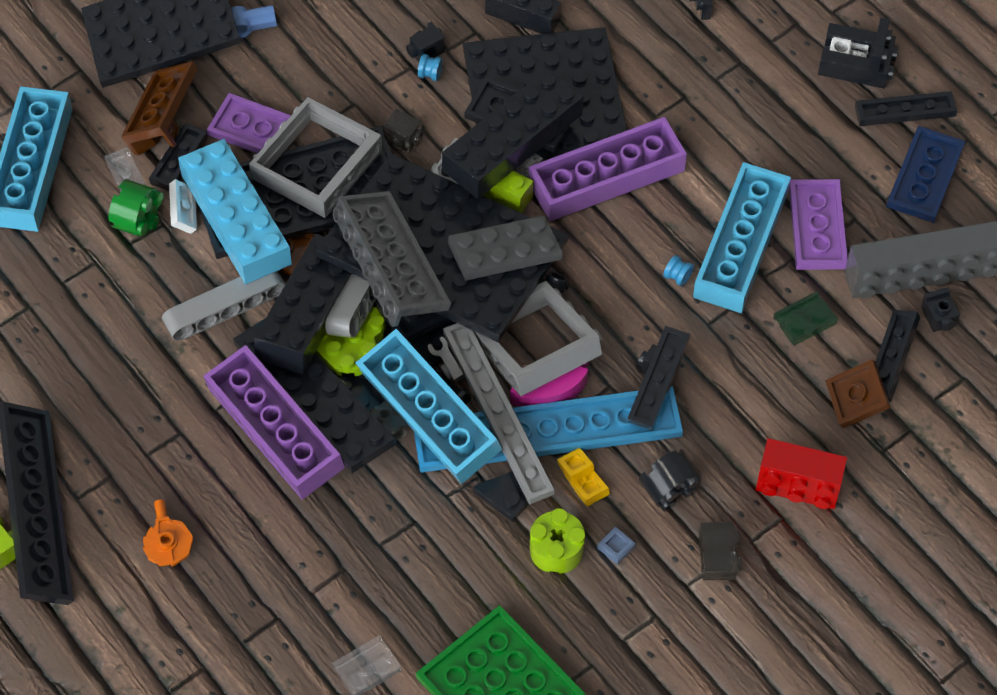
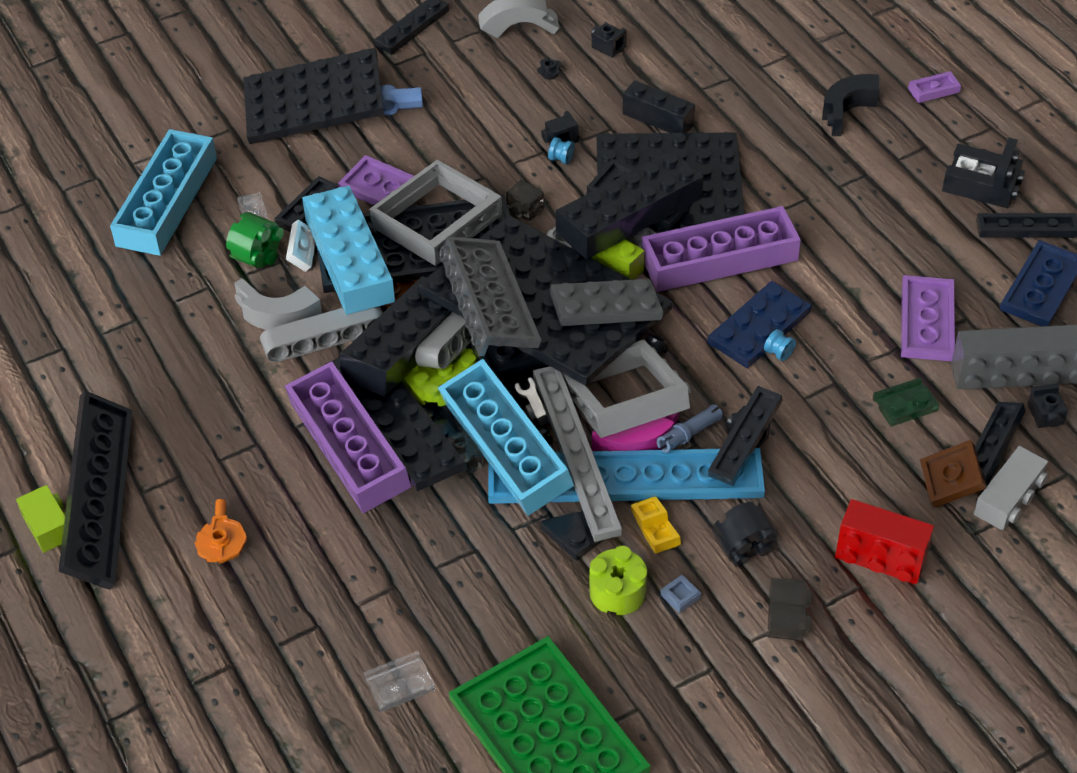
camera: 10 degrees right, 10 degrees down
reddish brown plate [121,61,198,156] -> none
medium azure brick [693,162,791,314] -> none
none -> light grey arch [234,278,322,330]
none -> sand blue pin [657,404,723,453]
none -> dark blue plate [707,280,812,369]
none -> light grey brick [974,446,1049,531]

